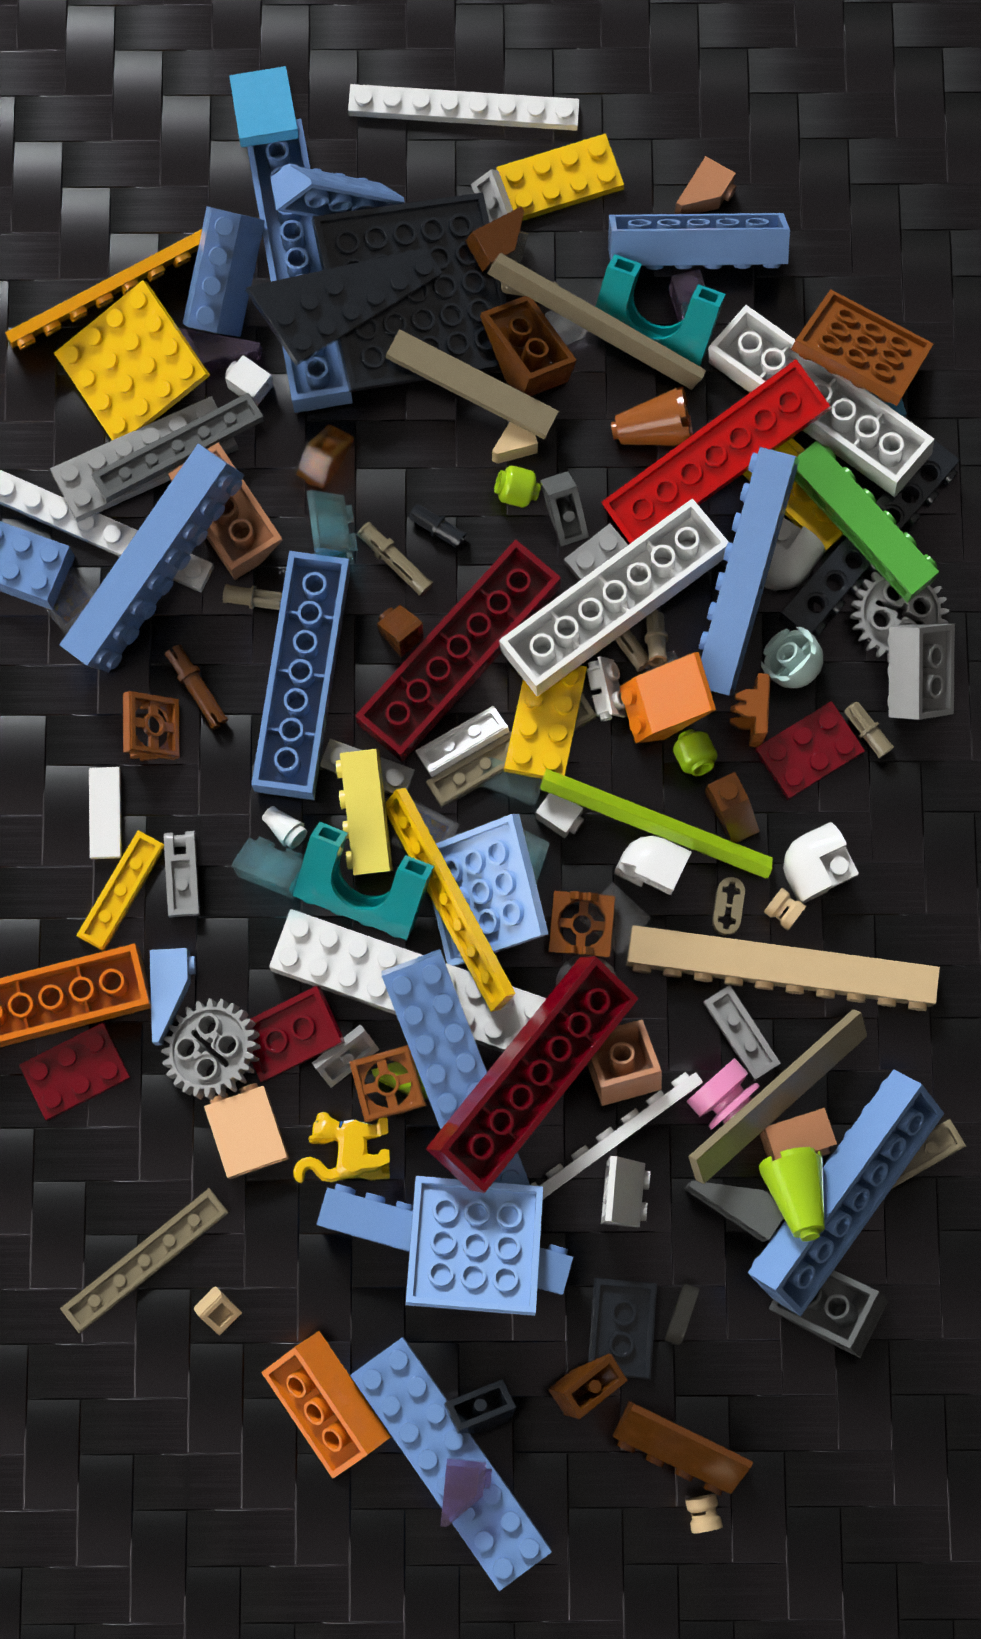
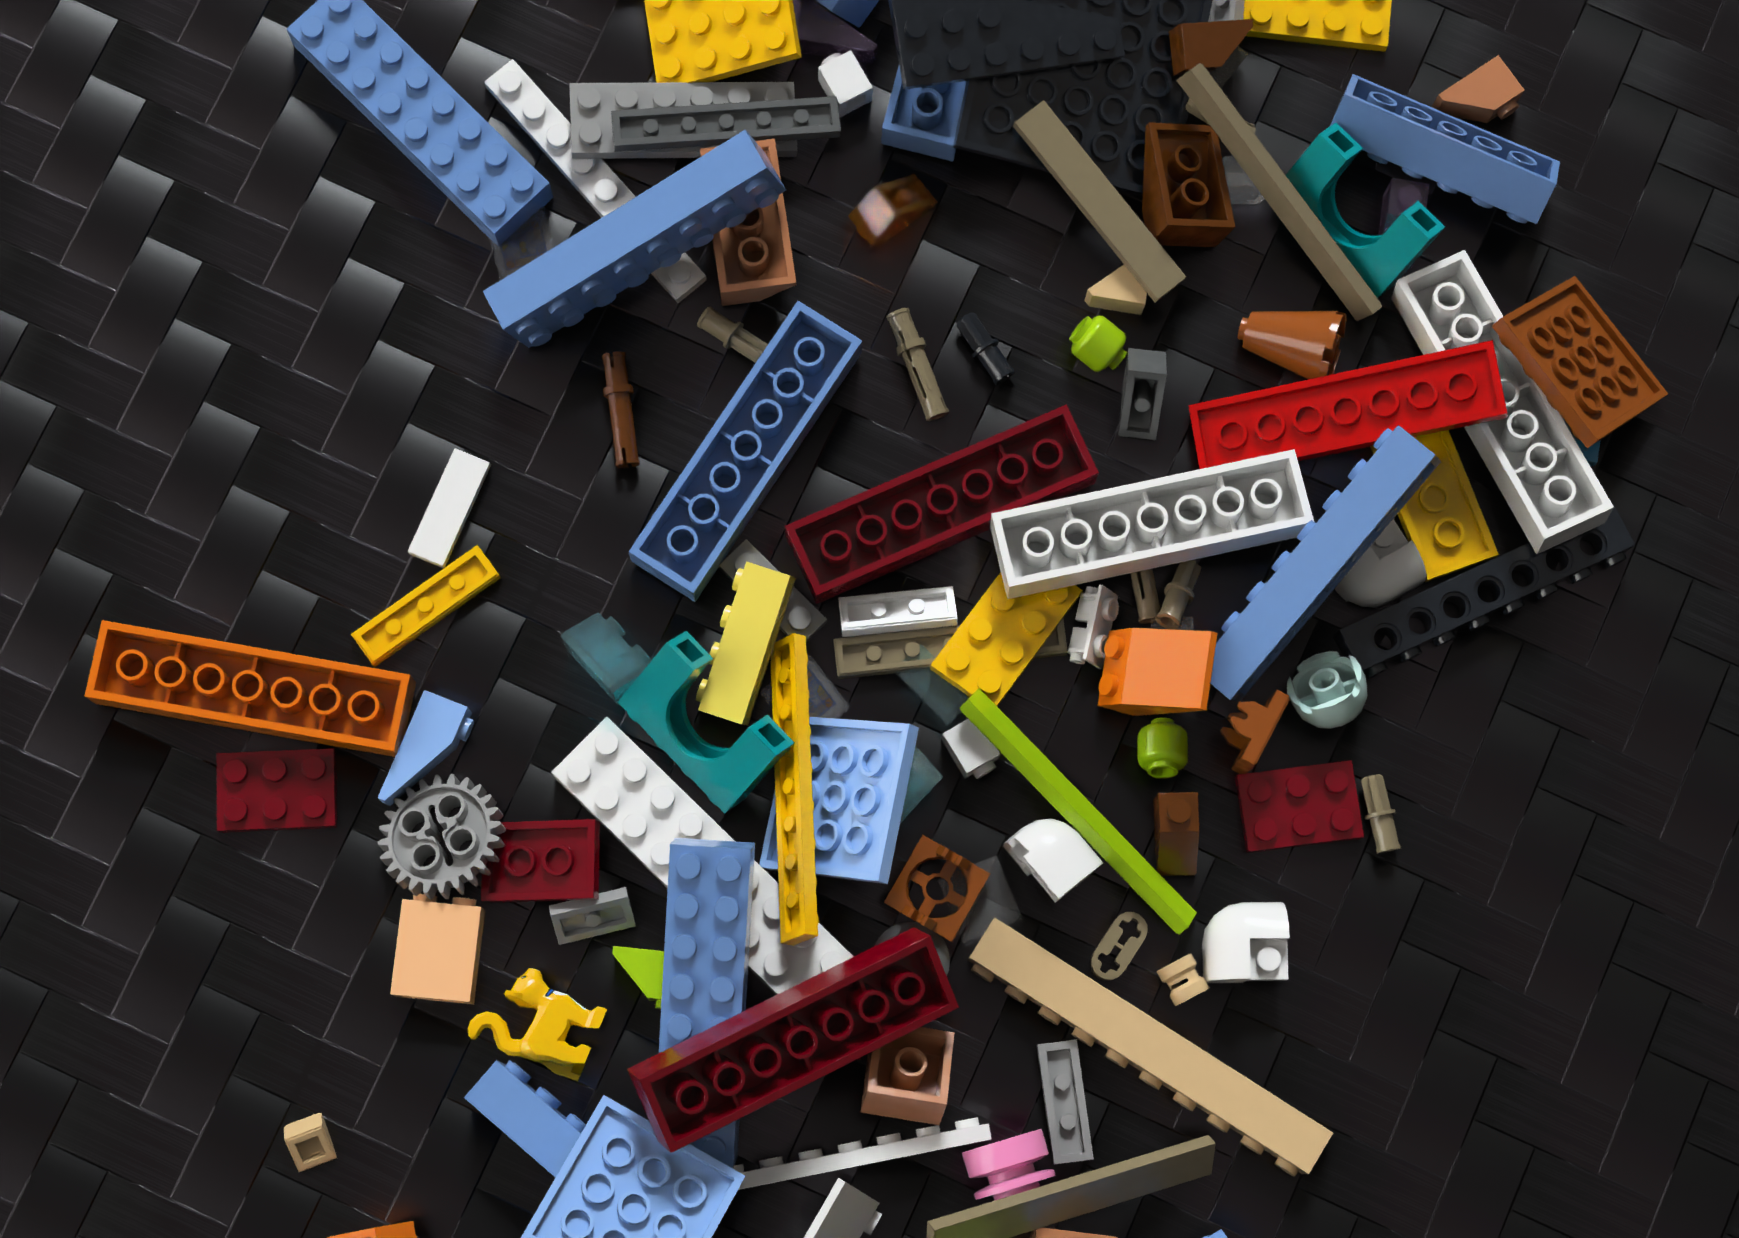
camera: 20 degrees right, 0 degrees up
dark tan tile [60,1188,229,1334] -> none
dark orange piece [123,691,180,761] -> none
light grey plate [164,831,200,918] -> none
white cone [262,806,307,849] -> none
clear light blue slope [307,490,358,562] -> none
dark orange piece [349,1045,427,1122] -> none
reddish brown slope [377,605,424,657] -> none
light grey plate [564,524,628,581] -> none
bright green brick [794,441,939,603] -> none
light grey gear [850,572,949,662] -> none
light grey slope [887,624,955,720] -> none

